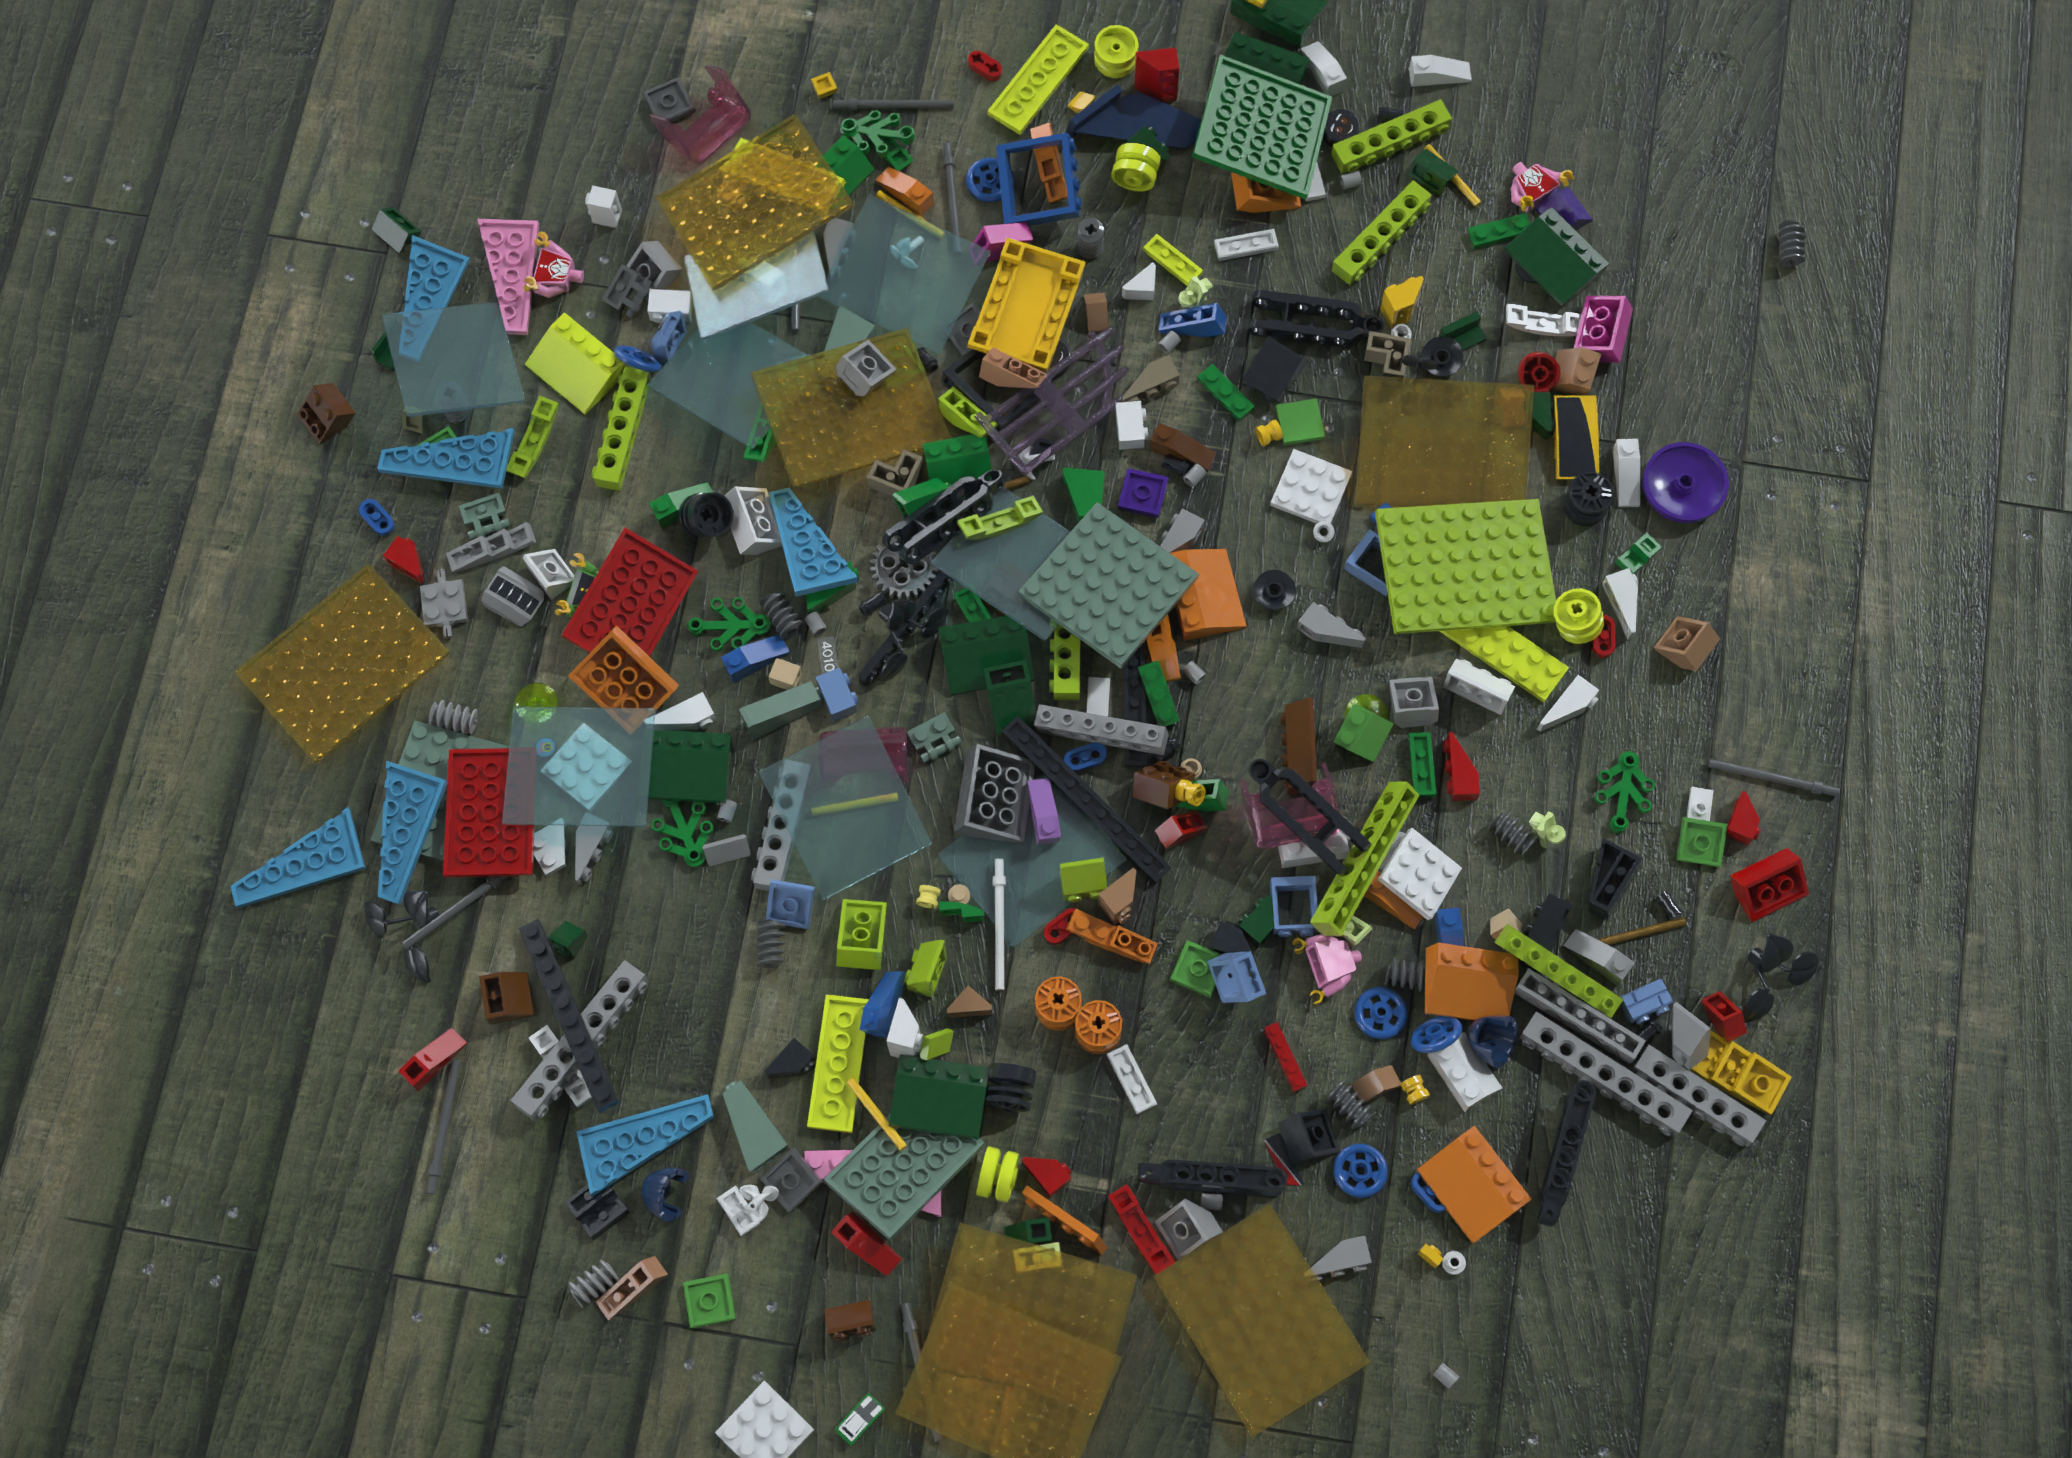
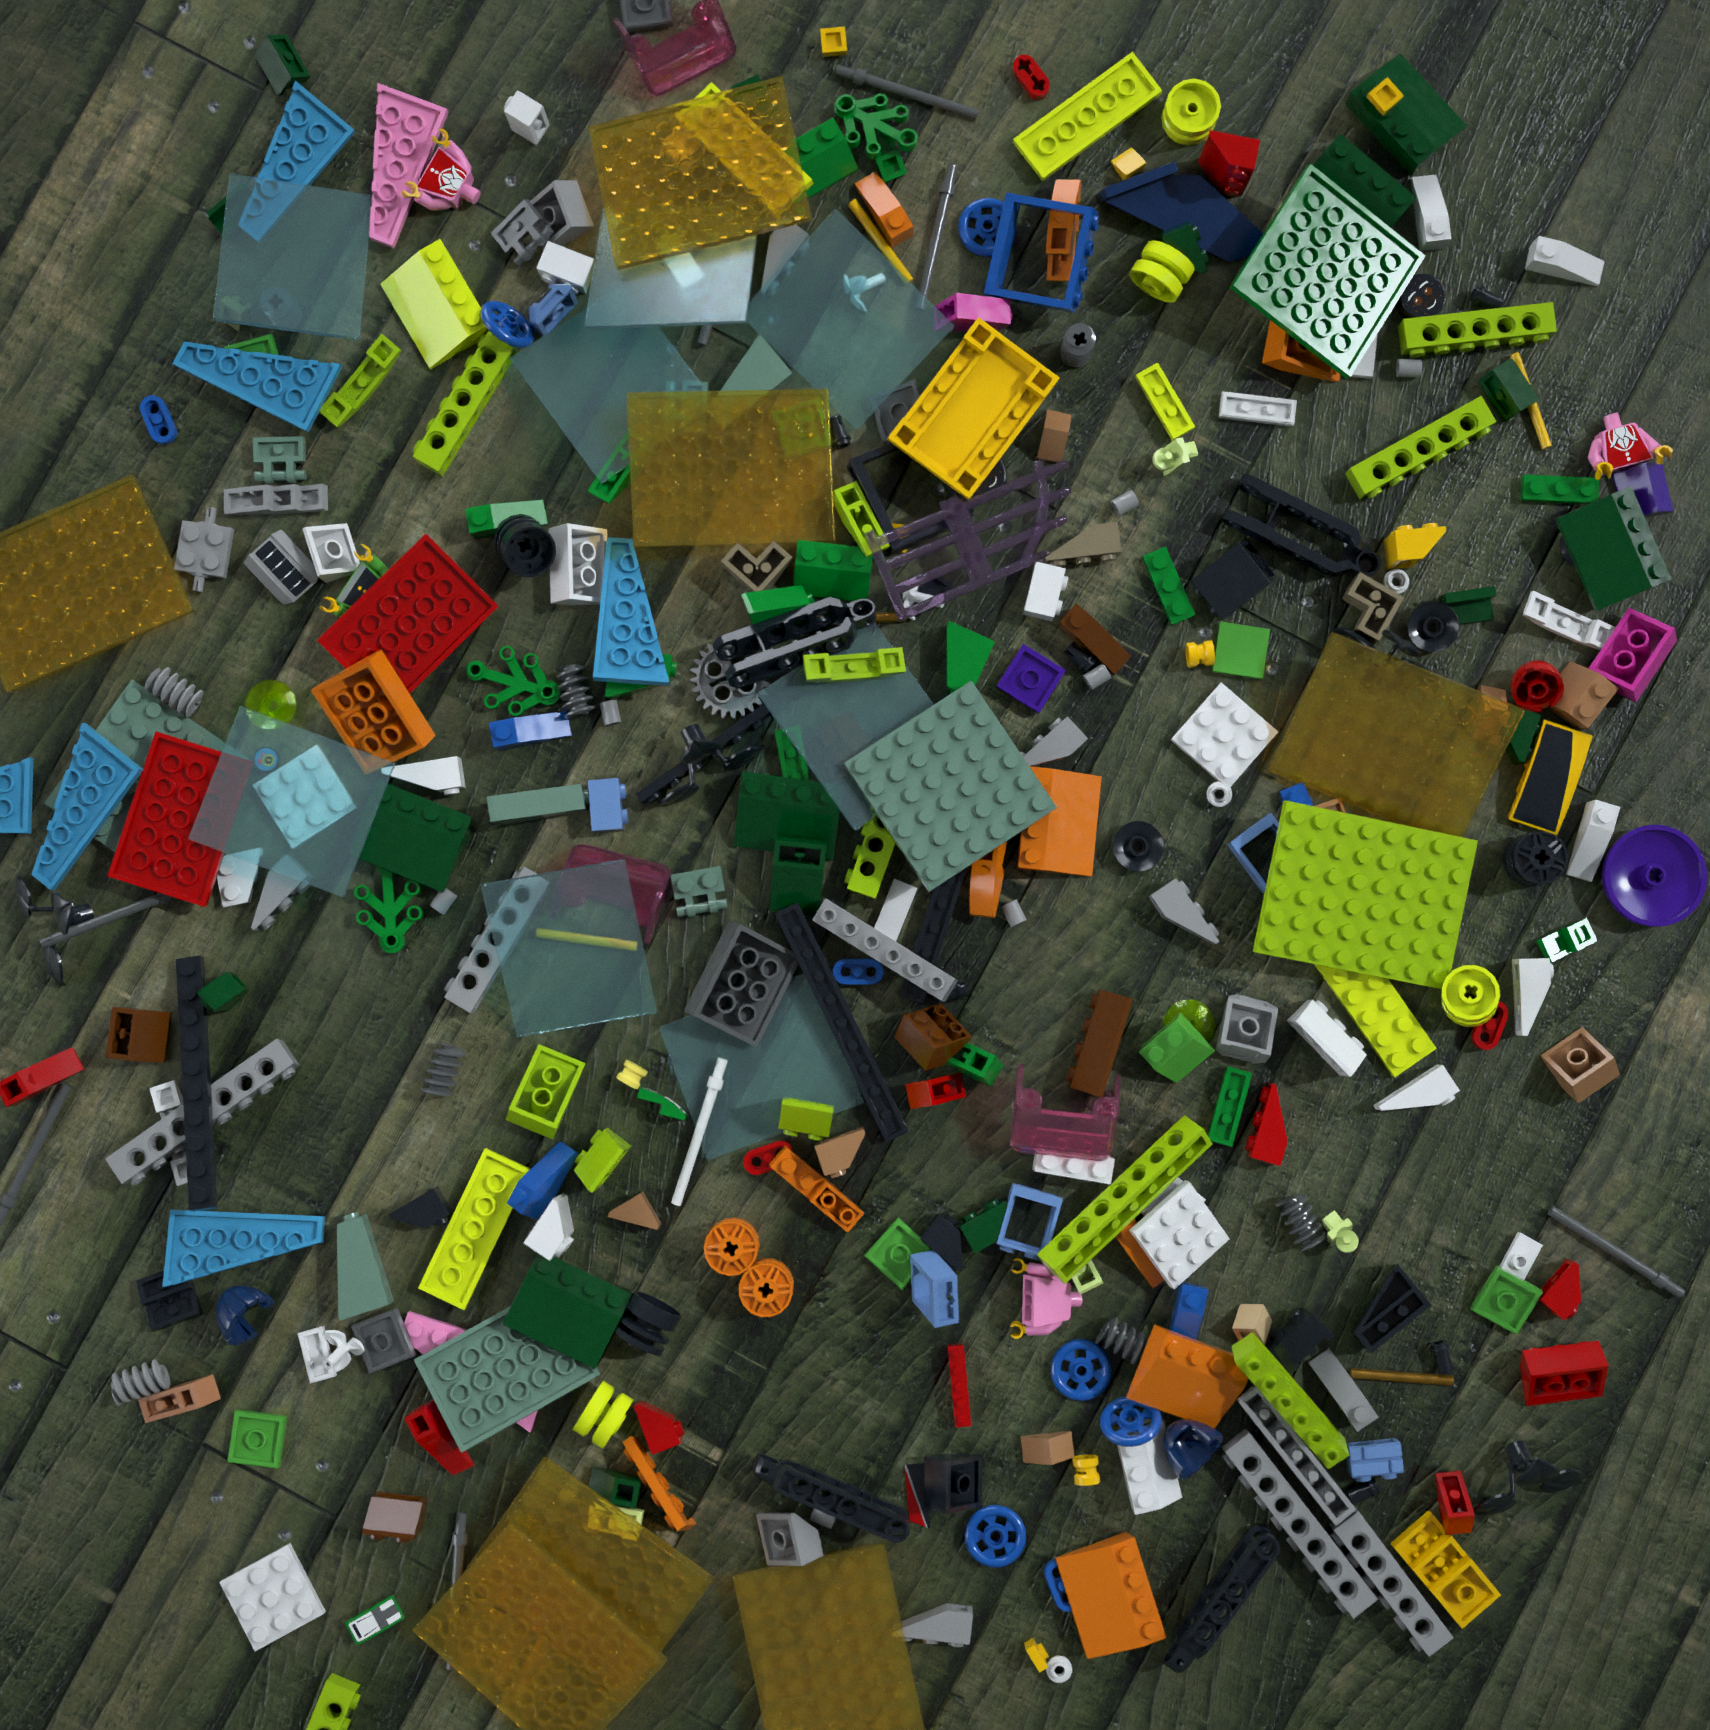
camera: 20 degrees right, 15 degrees up
reddish brown slope [297,383,356,444] -> none
red slope [383,536,424,584] -> none
light grey slope [703,834,751,866] -> none
medium blue plate [766,879,815,929] -> none
tan panel [769,658,802,690] -> none
clear sticker [817,636,838,674] -> none
light grey slope [836,340,897,396] -> none
yellow bar [847,1078,907,1151] -> none
black pin [858,591,887,617] -> none
lime tile [920,1028,954,1060] -> none
tan plate [948,884,970,904] -> none
nougat slope [979,347,1047,389] -> none
medium lavender slope [1027,778,1061,845] -> none
white tile [1107,1044,1157,1115] -> none
red slope [1108,1184,1175,1275] -> none
white slope [1122,262,1156,301] -> none
green plate [1138,660,1180,727] -> none
blue slope [1159,303,1227,337] -> none
yellow wheel [1175,779,1205,806] -> none
tan plate [1180,758,1202,780] -> none
black piece [1248,759,1372,877] -> none
dark grey piece [1326,1079,1376,1129] -> none
green plant [1594,751,1655,834] -> none
light grey slope [1672,1002,1710,1070] -> none

